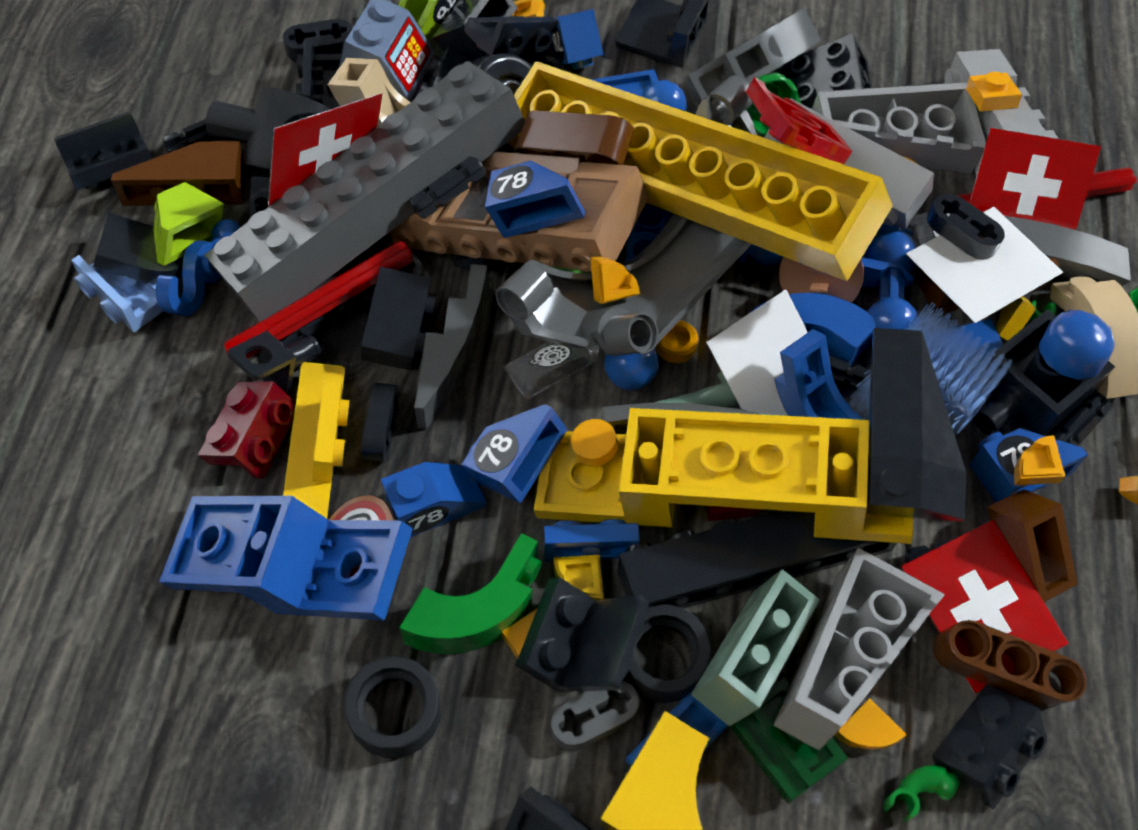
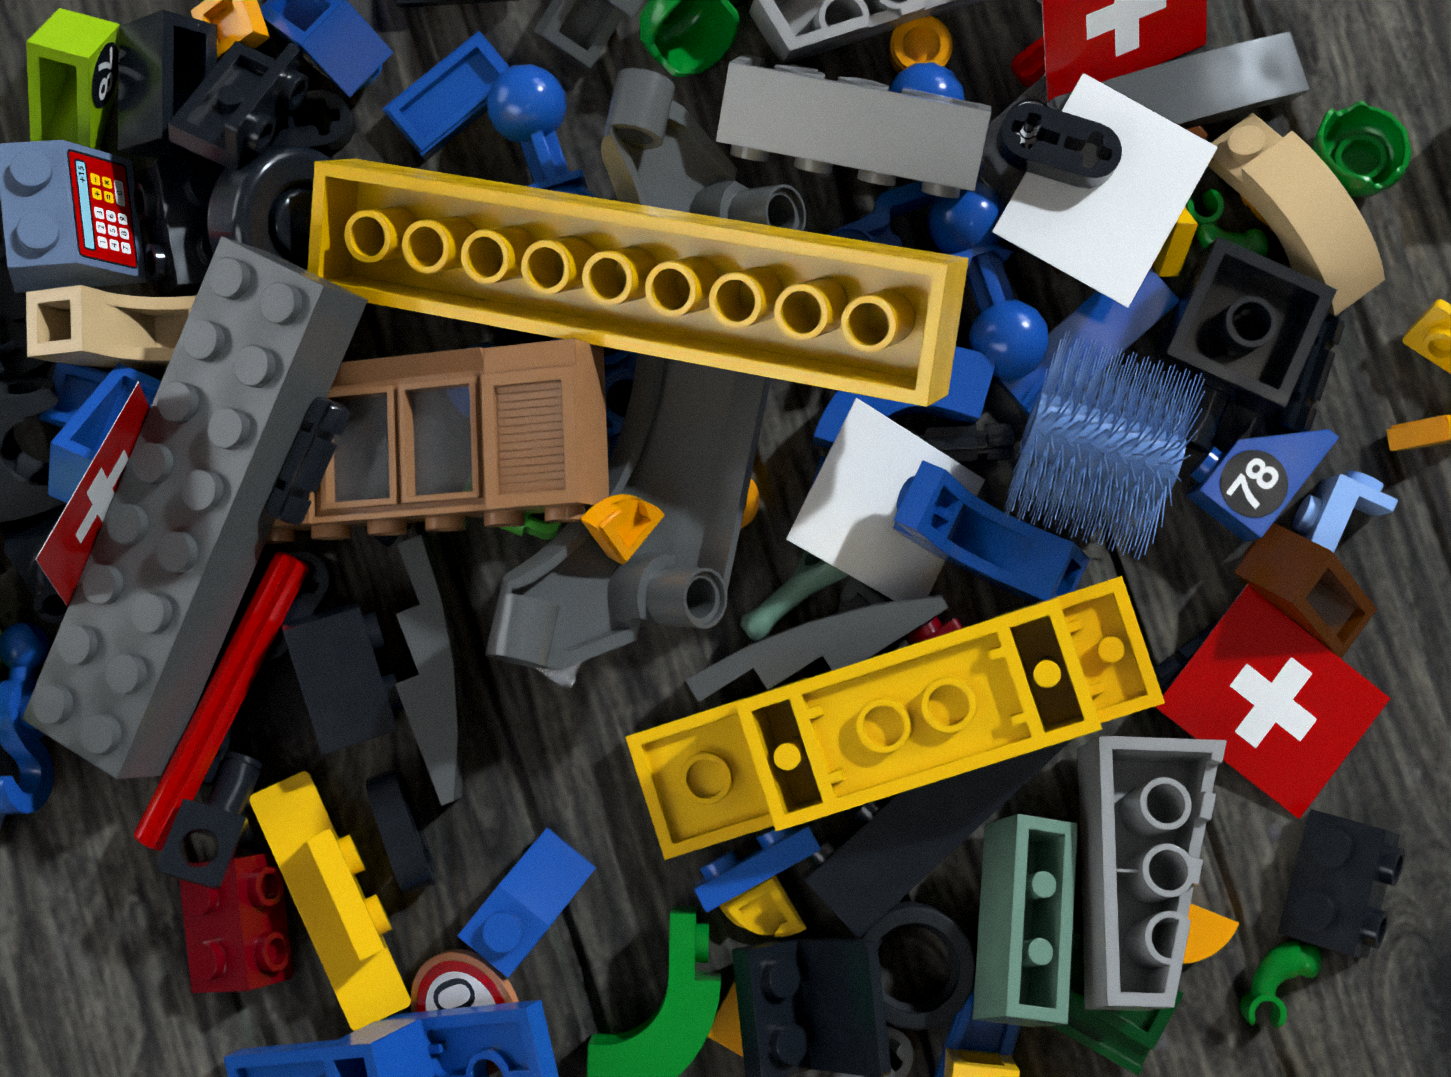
camera: 25 degrees left, 25 degrees up
blue slope [461,404,568,504] -> none
blue slope [485,160,585,238] -> none
reddish brown beam [514,111,635,165] -> none
light orange tile [571,419,618,466] -> none
red wing [746,77,853,164] -> none
black wedge [866,328,966,522] -> none
reddish brown beam [933,620,1087,707] -> none
light orange tile [1014,435,1065,485] -> none
blue hair [1039,310,1115,380] -> none
none -> light blue bracket [1292,470,1398,553]

